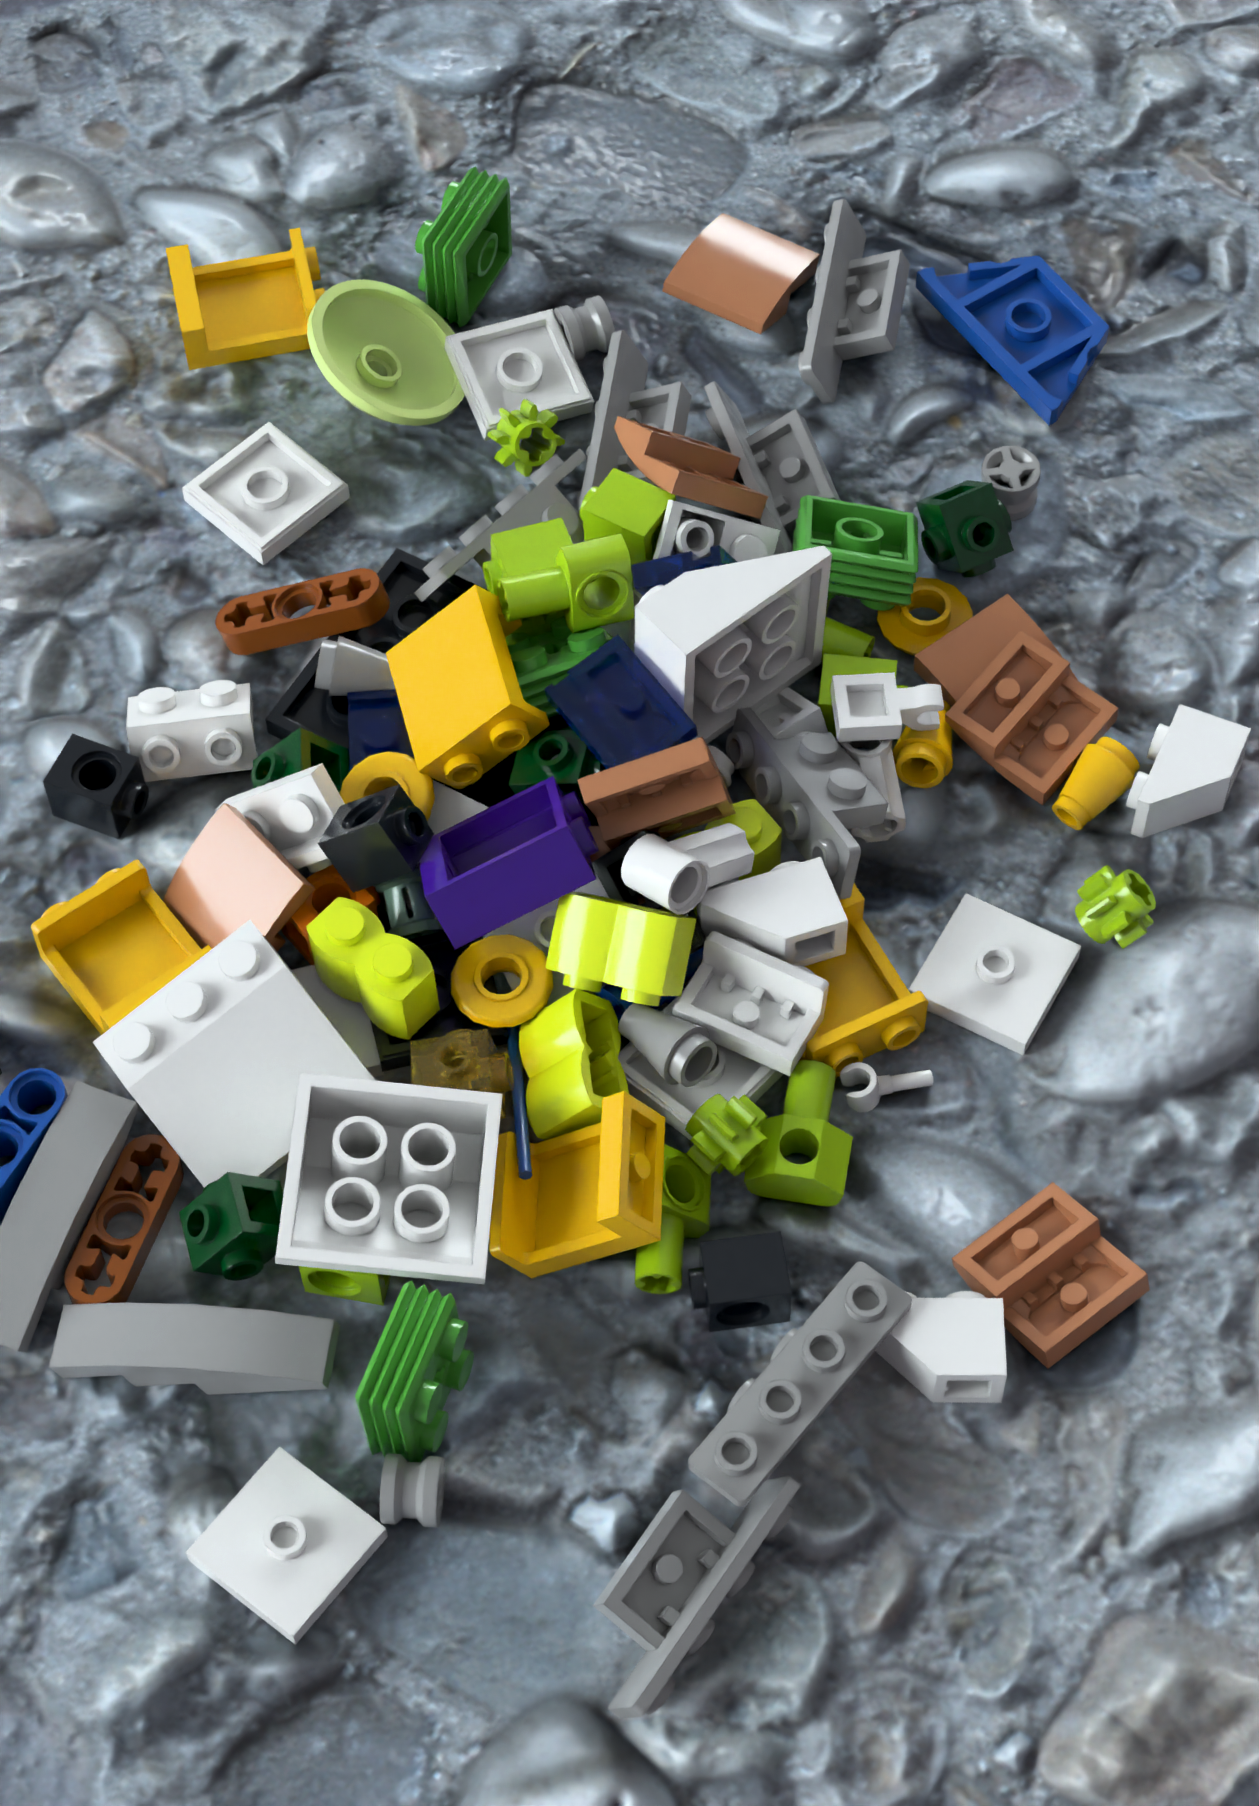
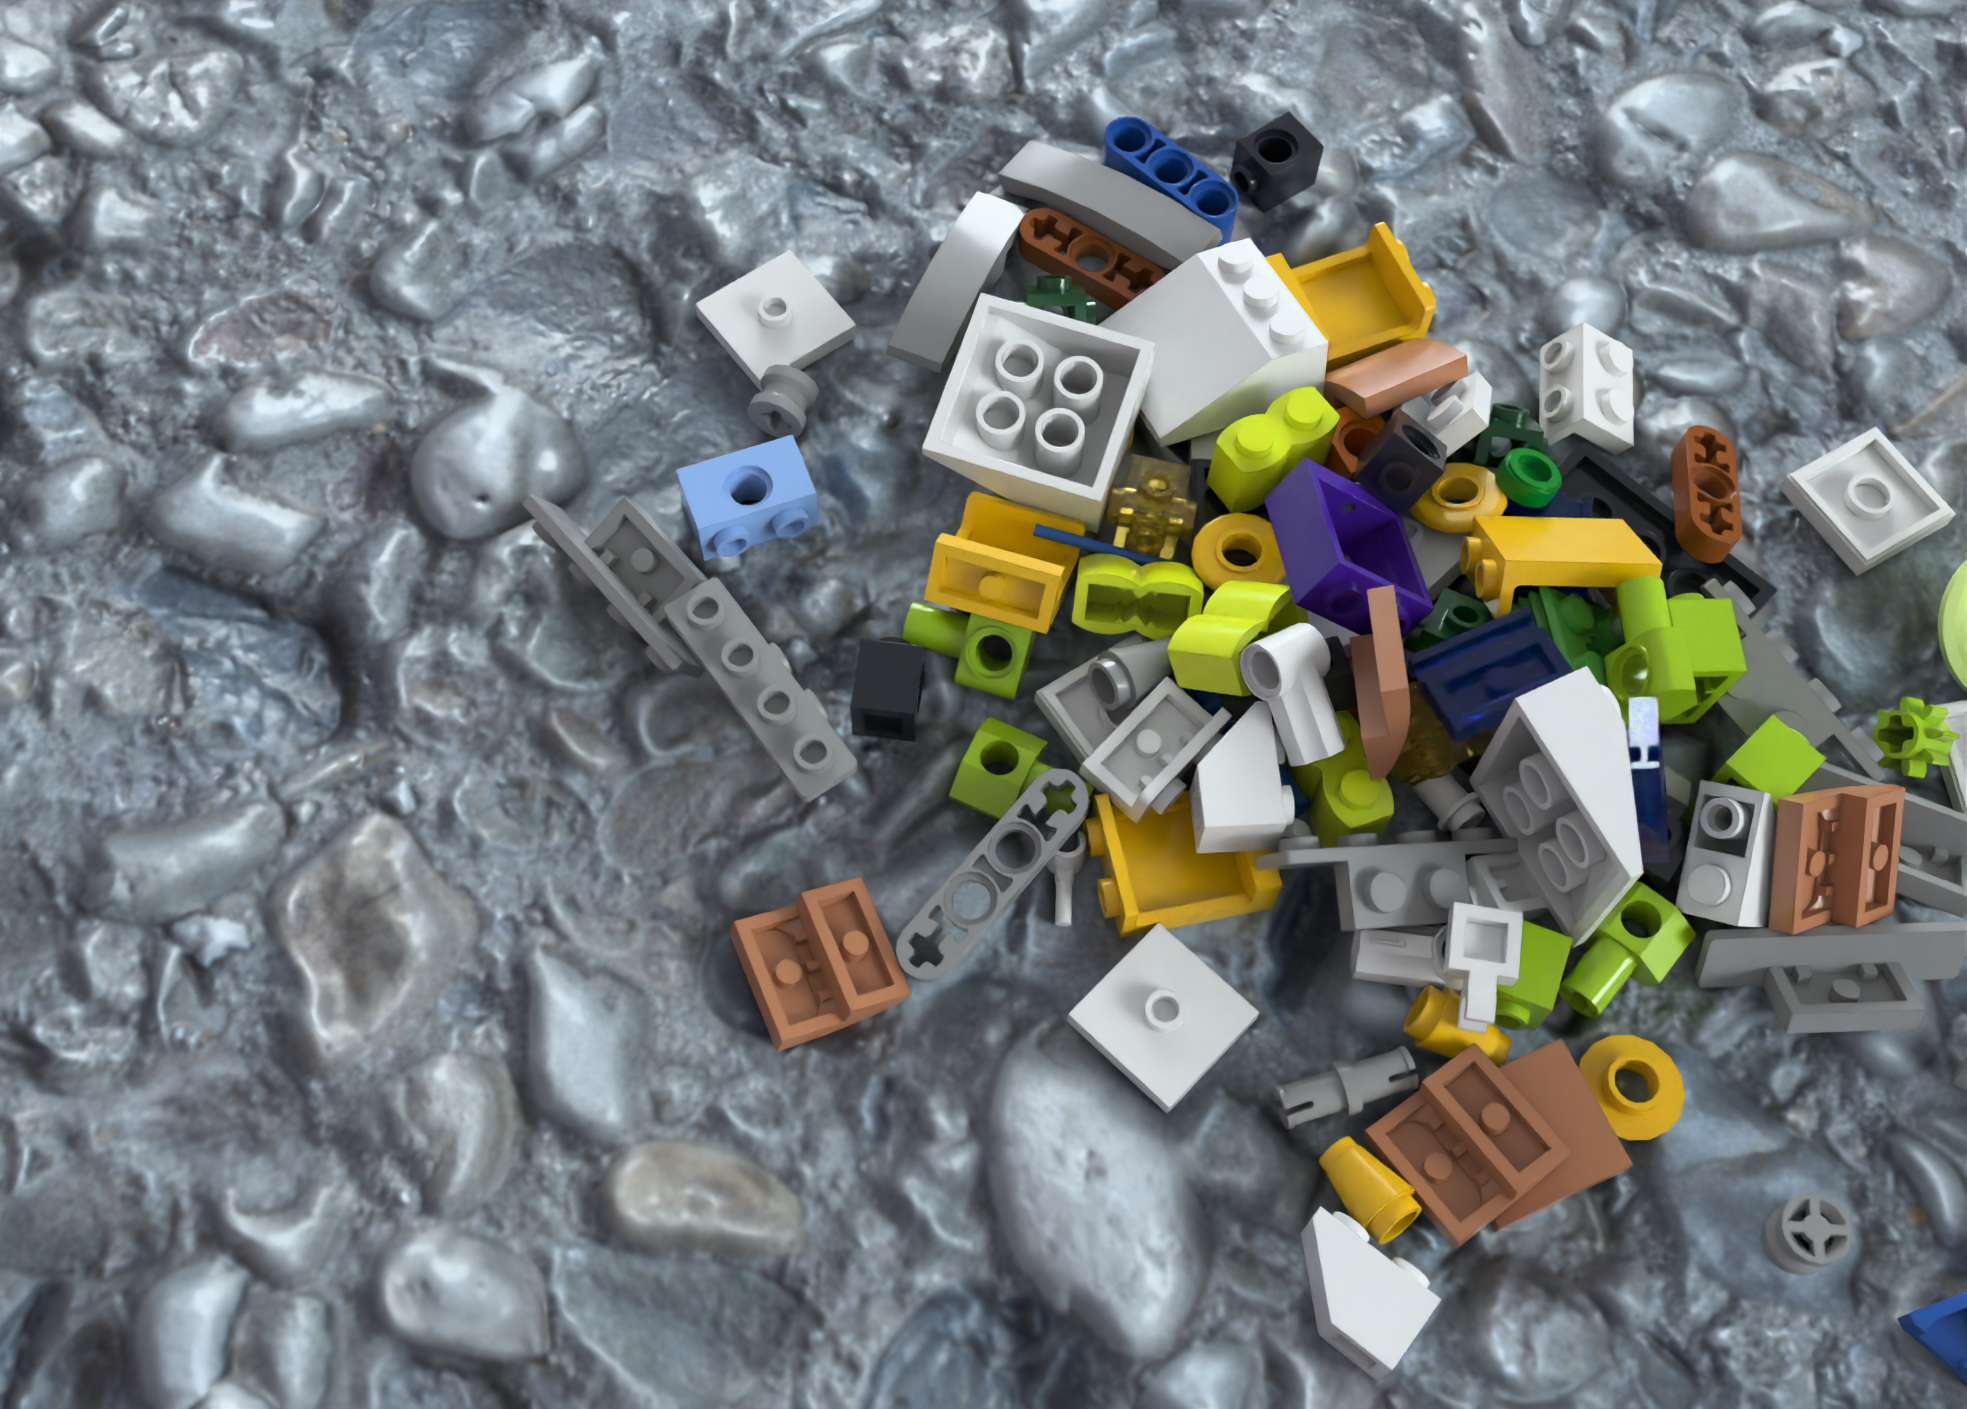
camera: 100 degrees right, 5 degrees up
black brick [43,734,149,839] -> none
light grey cone [315,636,397,696] -> none
bright green brick [355,1280,474,1462] -> none
lime gear [685,1094,769,1176] -> none
bright green brick [793,495,918,611] -> none
white slope [875,1291,1007,1403] -> none
dark green brick [916,480,1014,578] -> none
lime gear [1075,865,1156,949] -> none
none -> light blue brick [676,434,819,561]
none -> light grey beam [896,768,1090,983]
none -> light grey pin [1273,1046,1419,1129]
none -> green tile [1495,448,1562,508]

